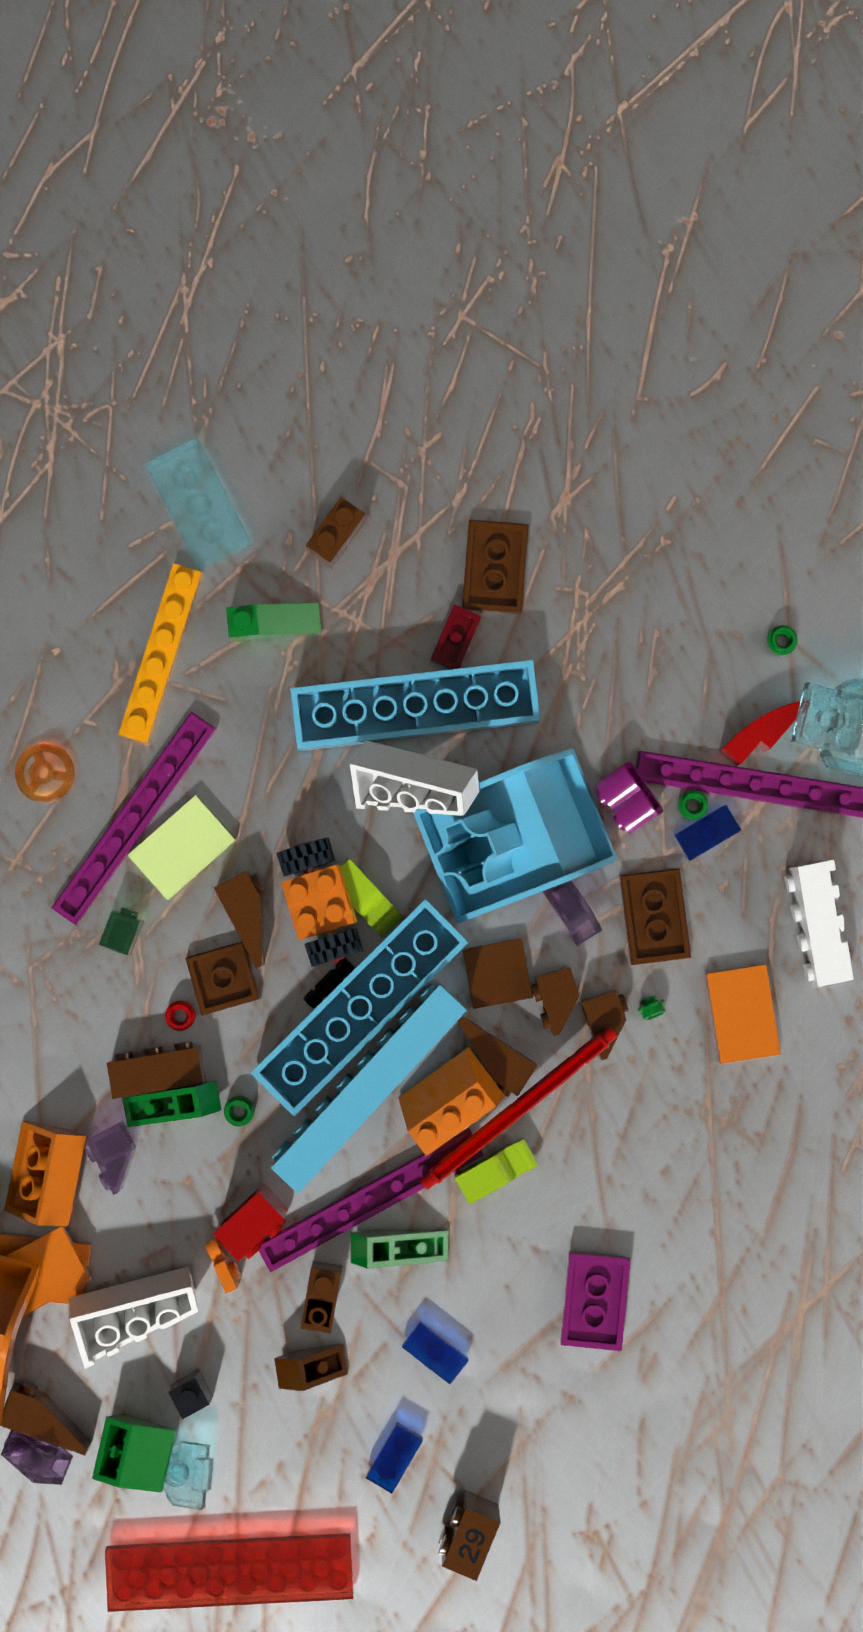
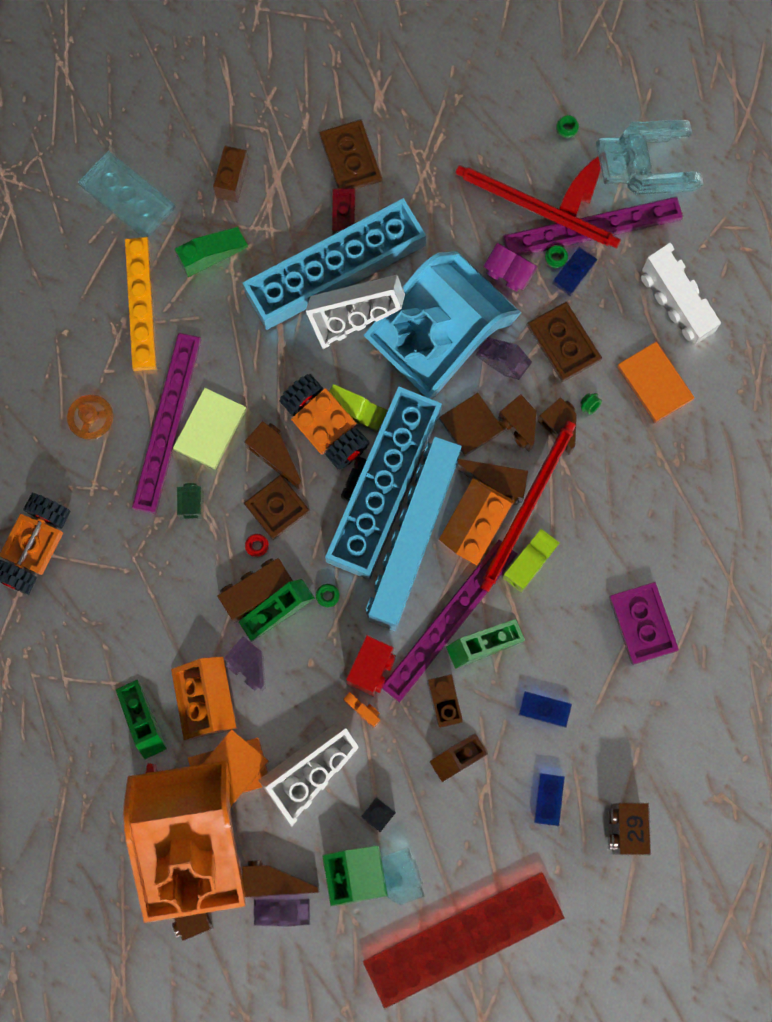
camera: 20 degrees left, 10 degrees down
none -> red piece [455,165,621,249]

